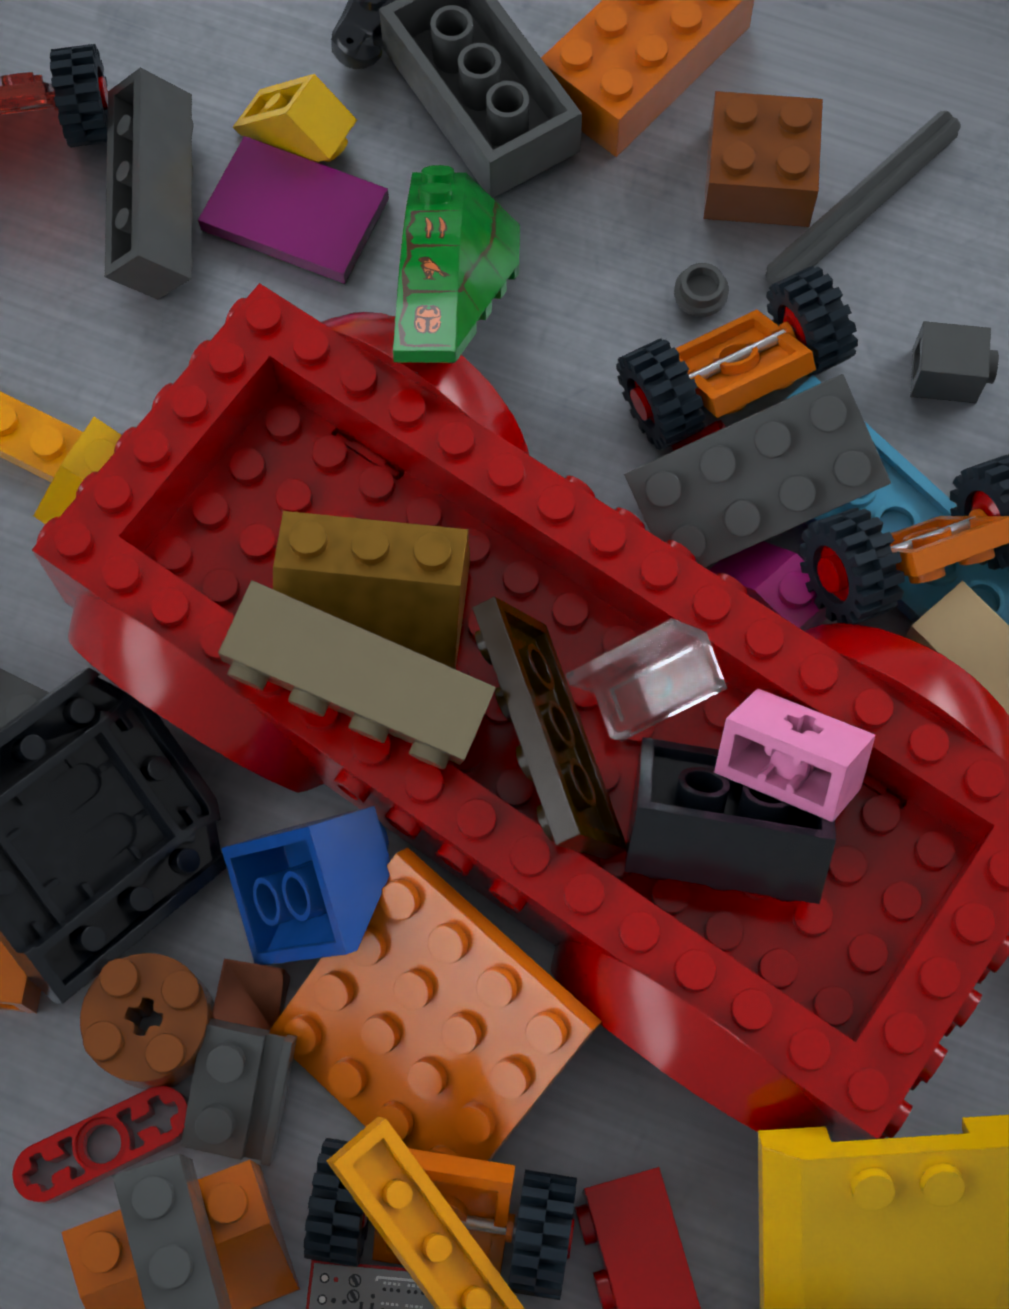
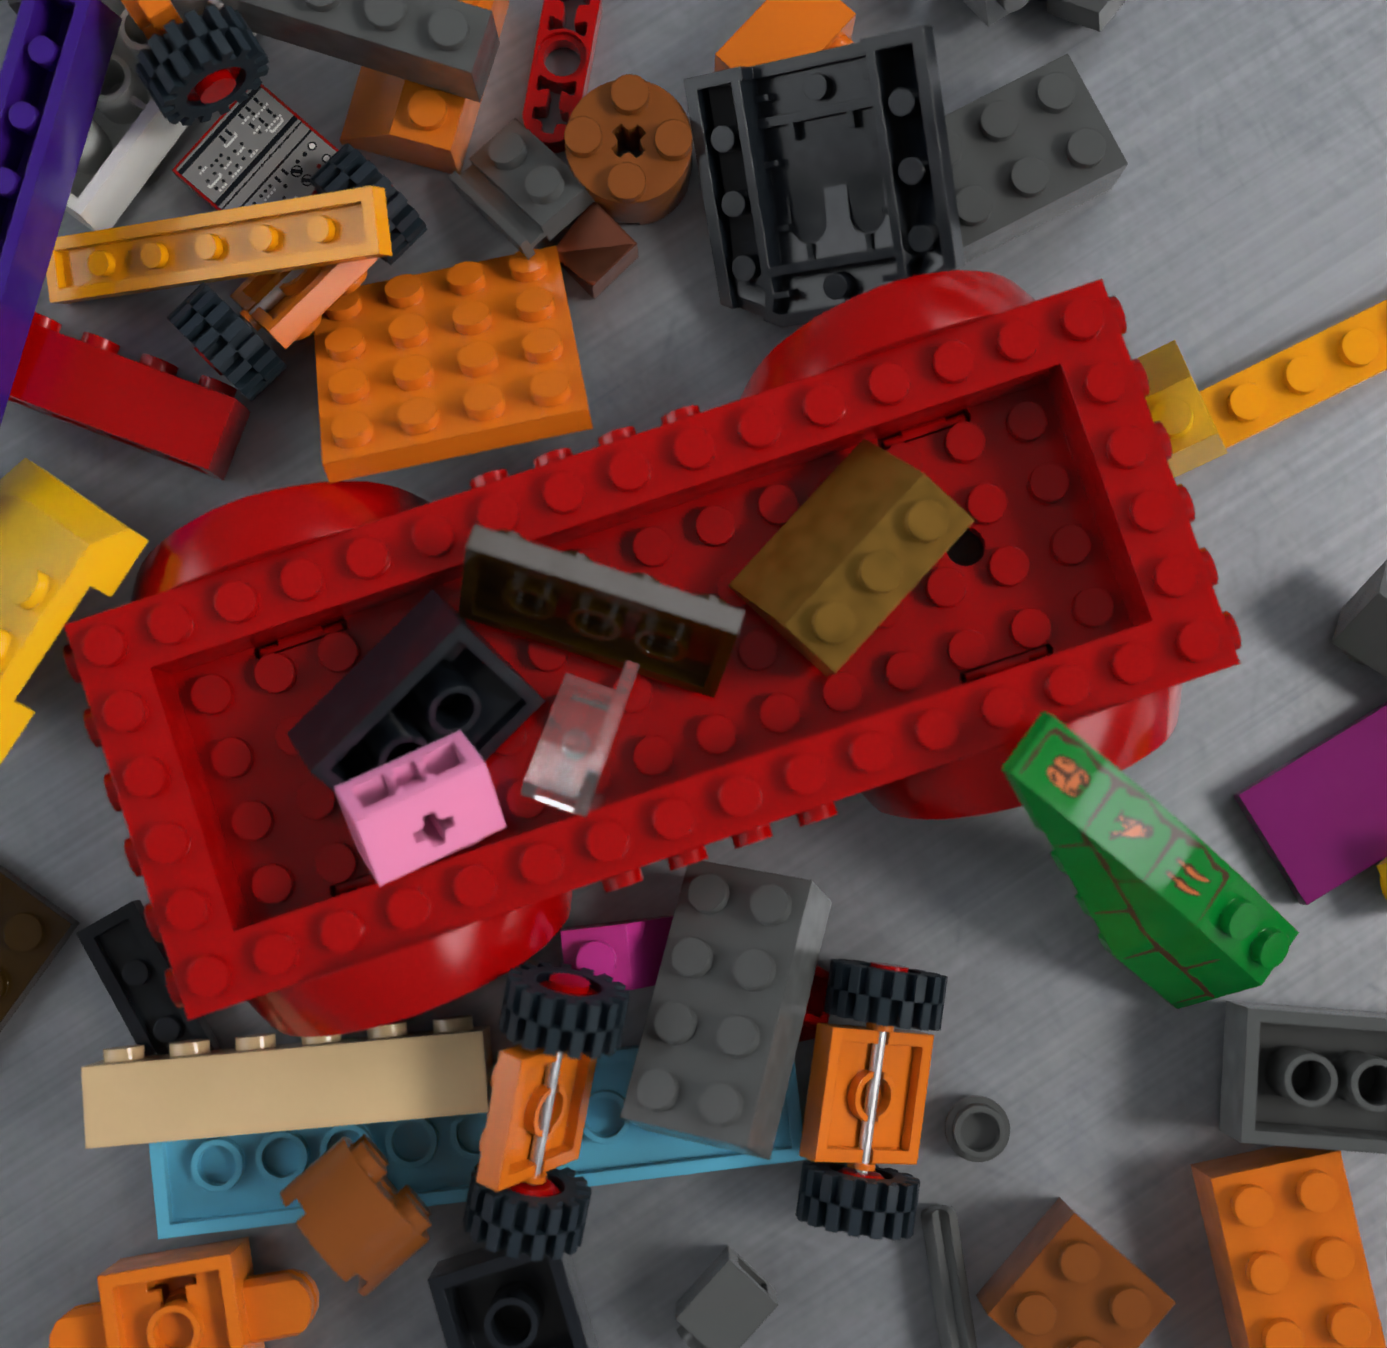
camera: 125 degrees right, 15 degrees up
dark tan slope [218,580,496,769] -> none
blue slope [221,806,390,965] -> none

